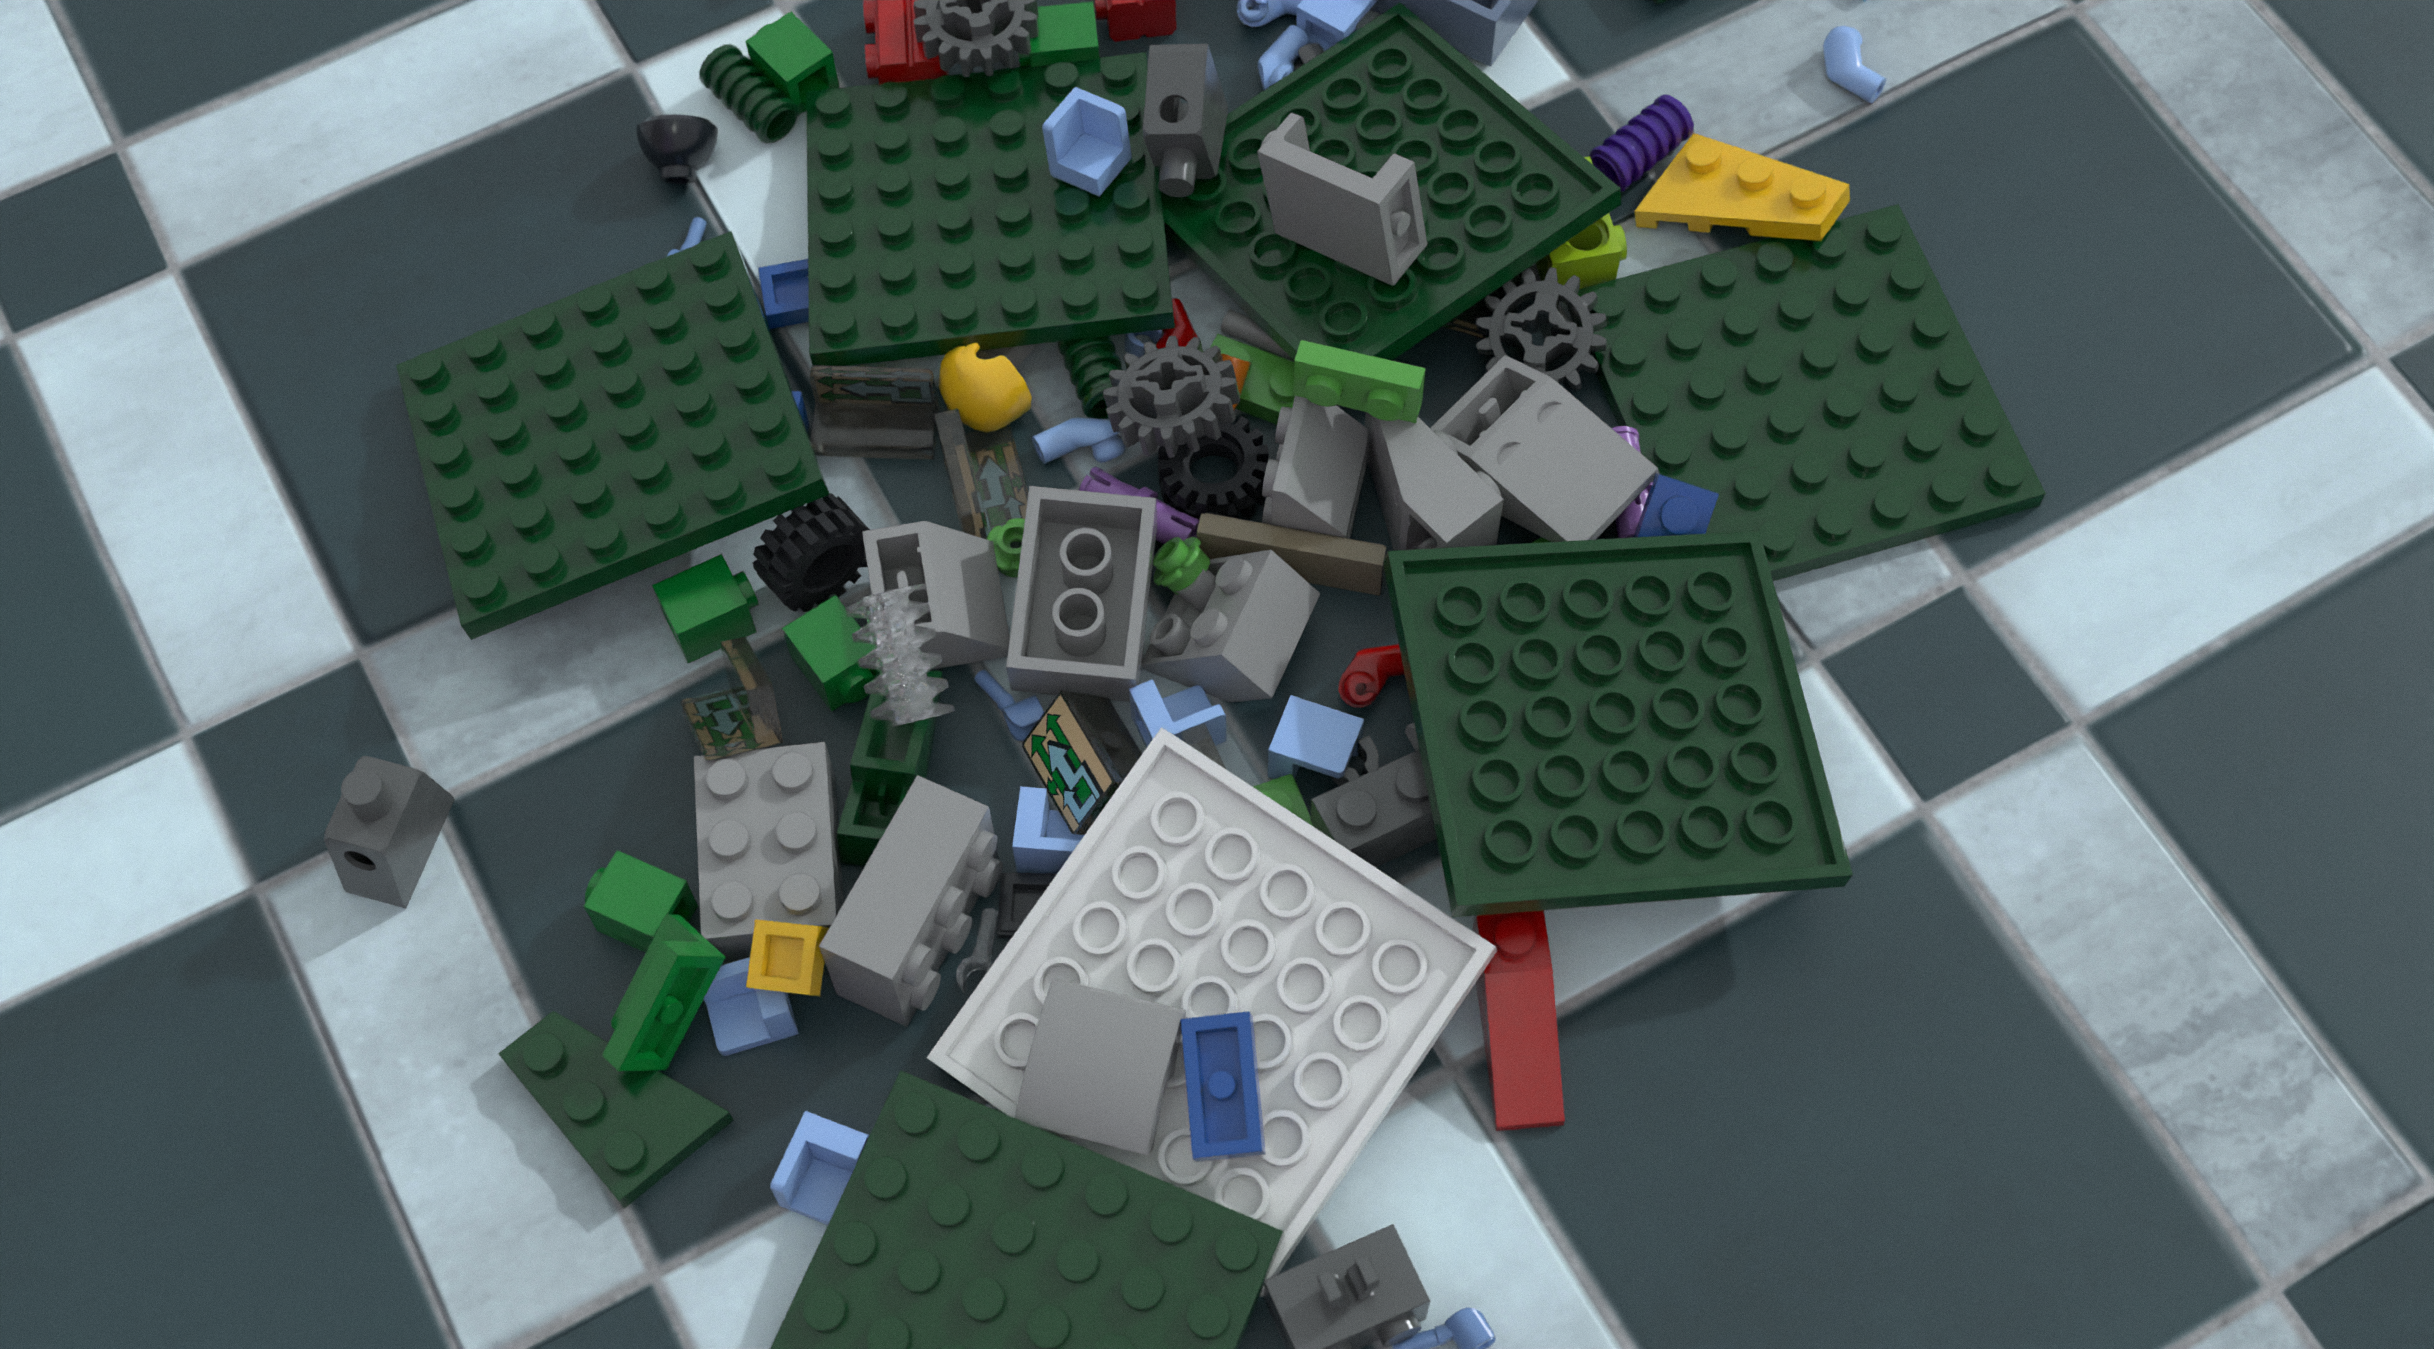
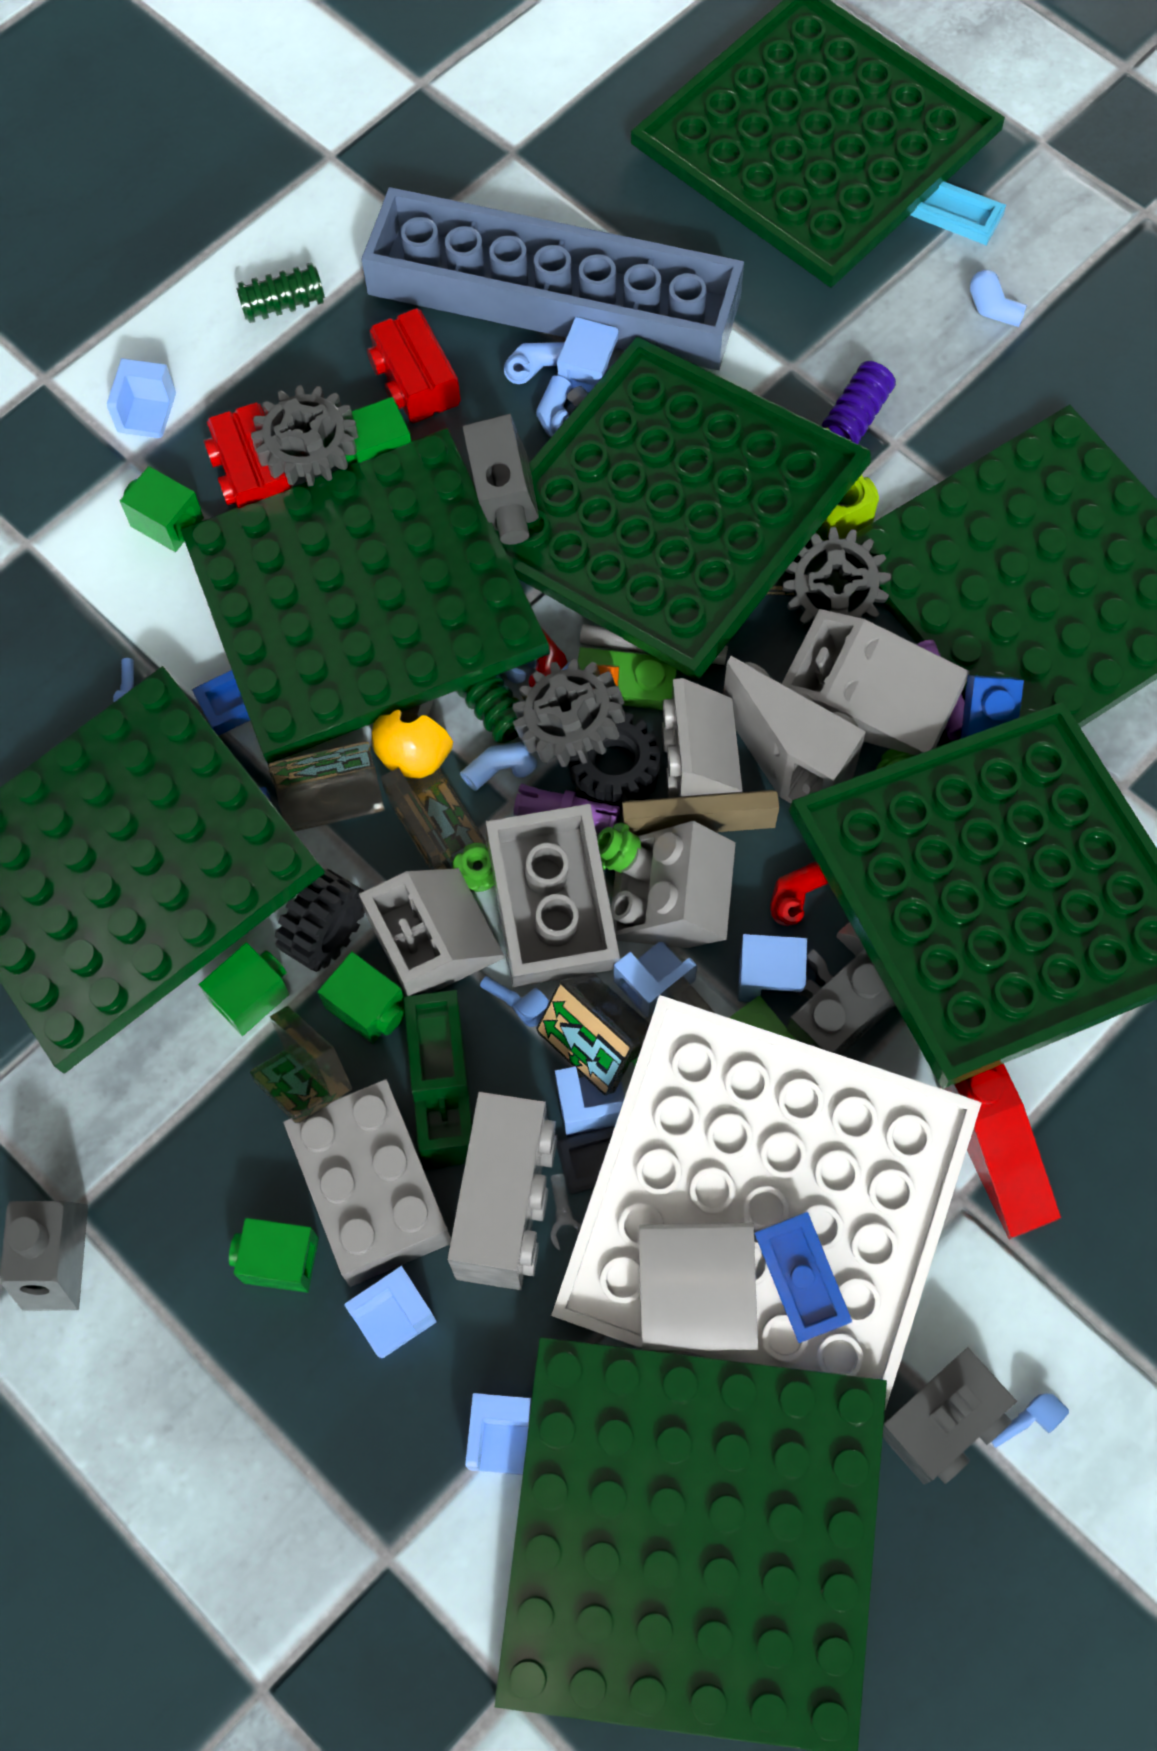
camera: 15 degrees left, 5 degrees up
dark green wing [498,1011,734,1209] -> none
green panel [602,914,725,1071] -> none
black brick [636,114,718,184] -> none
dark green piece [699,44,799,144] -> none
yellow tile [746,919,829,996] -> none
clear piece [845,583,955,726] -> none
light blue panel [1042,87,1132,197] -> none
light grey panel [1257,113,1427,286] -> none
bright green plate [1293,340,1426,423] -> none
yellow wing [1634,133,1850,241] -> none

